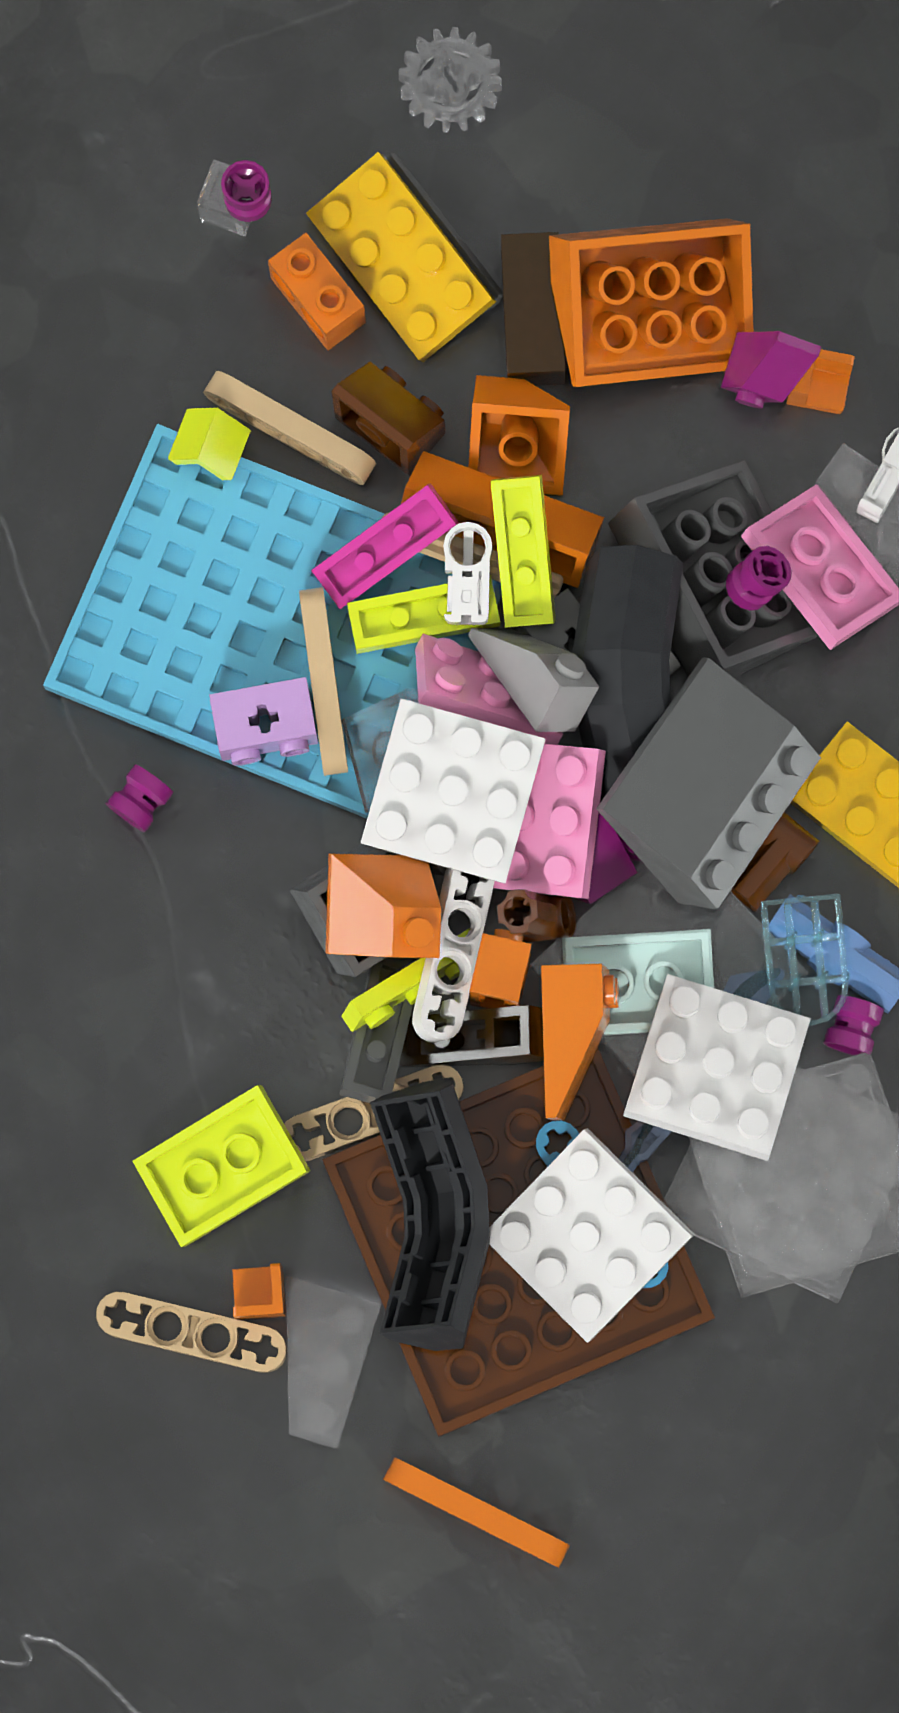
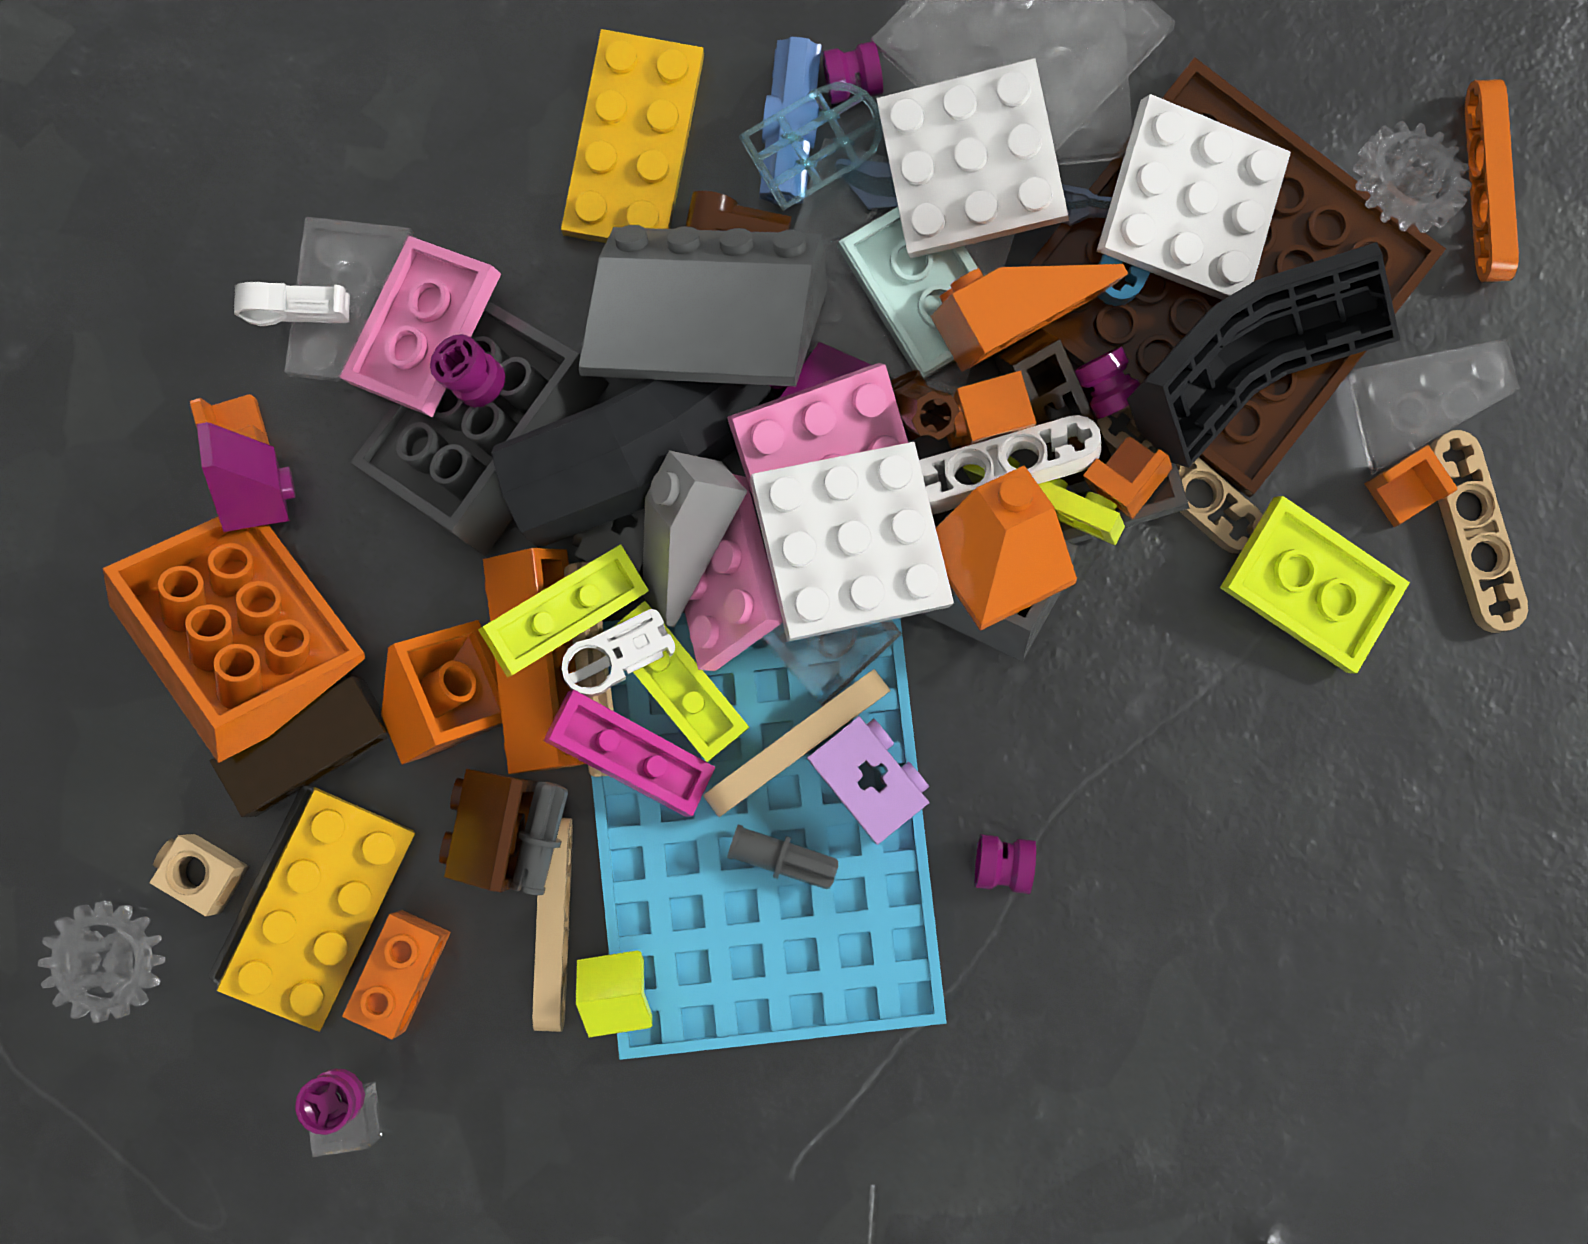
camera: 125 degrees left, 5 degrees up
none -> tan brick [150,834,250,916]
none -> dark grey axle [509,782,568,895]
none -> dark grey axle [727,824,838,889]
none -> magenta wheel [1074,346,1141,419]
none -> orange panel [1083,437,1173,519]
none -> clear gear [1353,121,1472,233]

